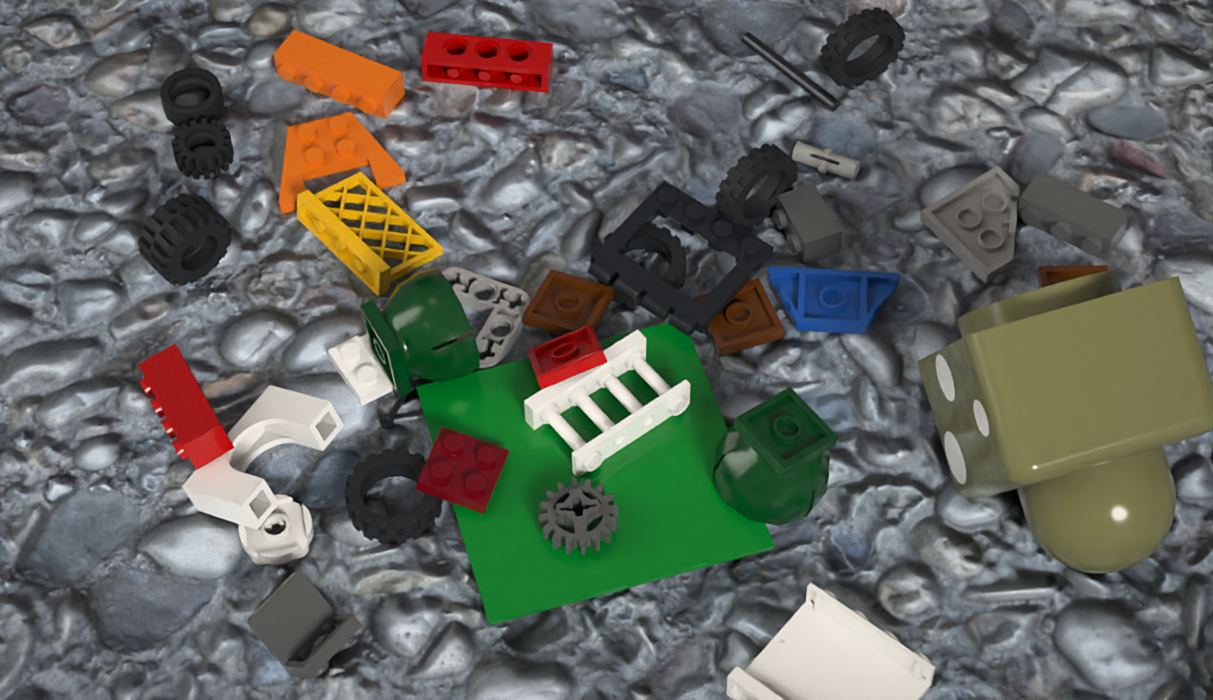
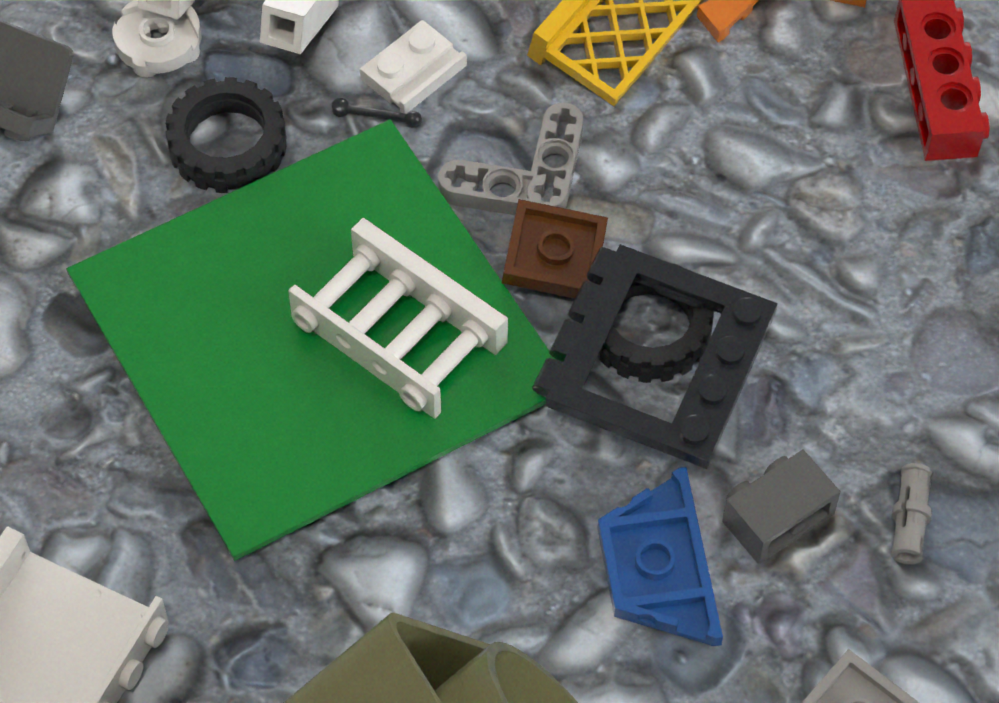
camera: 75 degrees right, 5 degrees up
dark green plate [360,268,480,397] -> none
dark red plate [416,427,510,514] -> none
red tile [527,324,607,389] -> none
dark grey gear [538,478,618,555] -> none
reddish brown plate [695,278,785,357] -> none
dark green plate [713,387,838,526] -> none
black tyre [715,144,798,230] -> none

